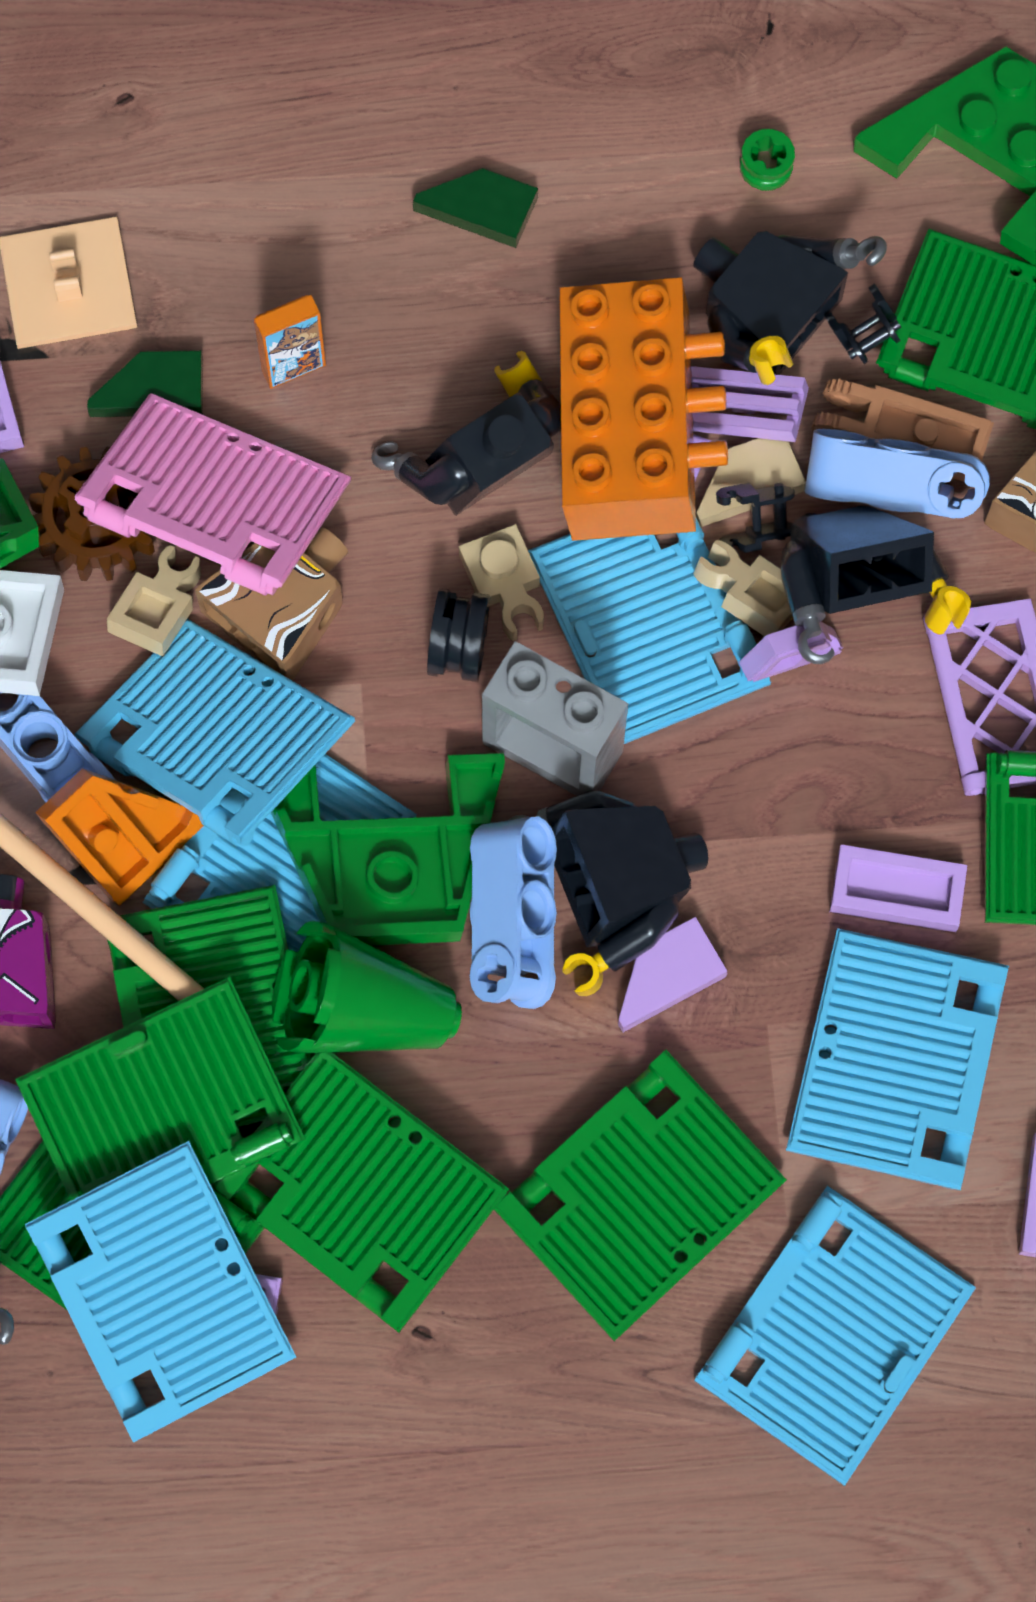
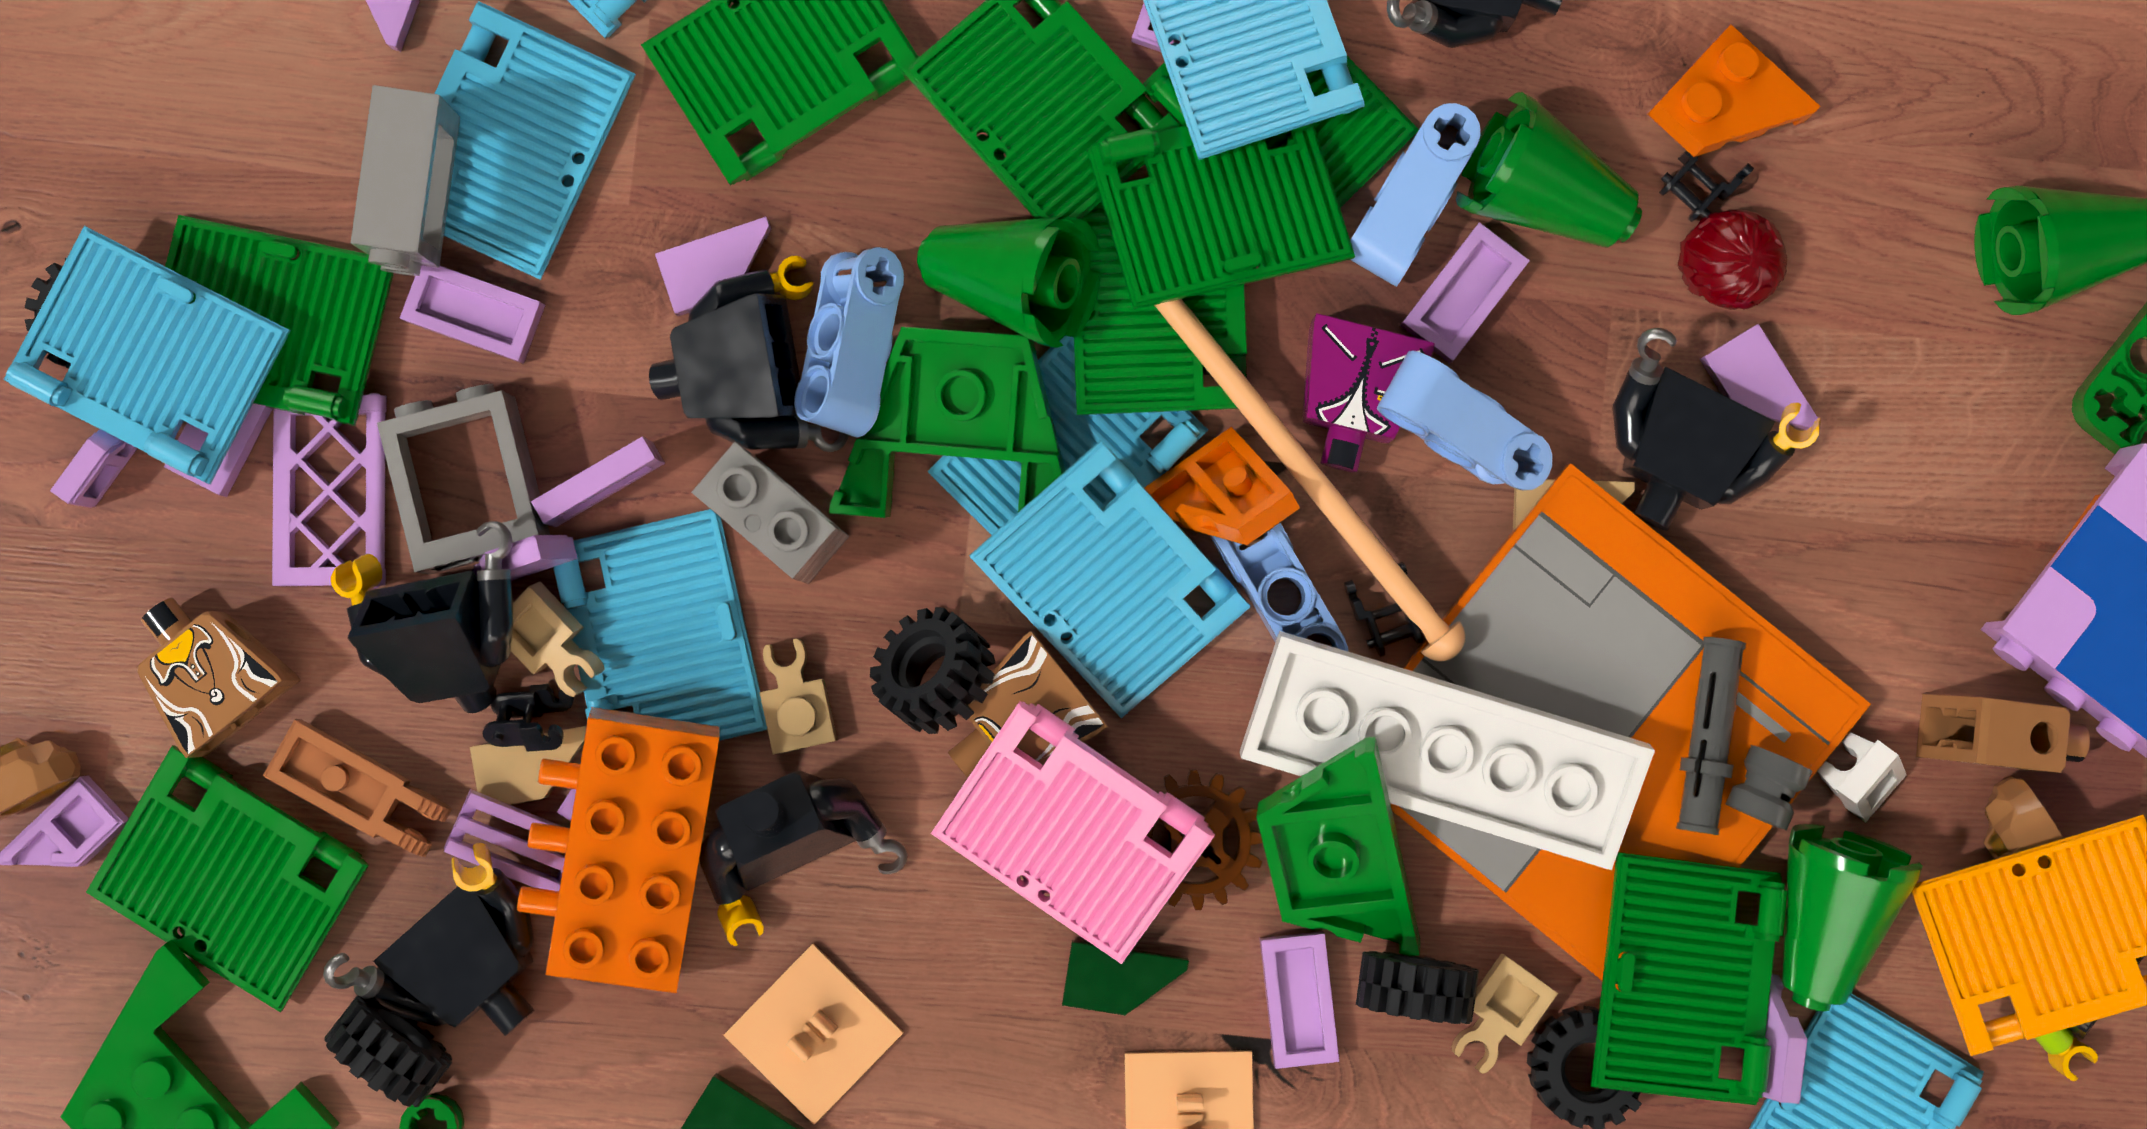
camera: 165 degrees left, 15 degrees up
tan plate [107,545,201,657] -> none
tile [254,295,326,389] -> none
black wheel [427,588,490,682] -> none
light blue piece [804,429,990,518] -> none
black piece [825,283,901,364] -> none
none -> black tyre [324,995,452,1107]
none -> light grey window [351,85,460,276]
none -> light grey window [377,384,550,574]
none -> lavender tile [531,436,665,527]
none -> light nougat piece [723,943,904,1125]
none -> black tyre [870,607,995,734]

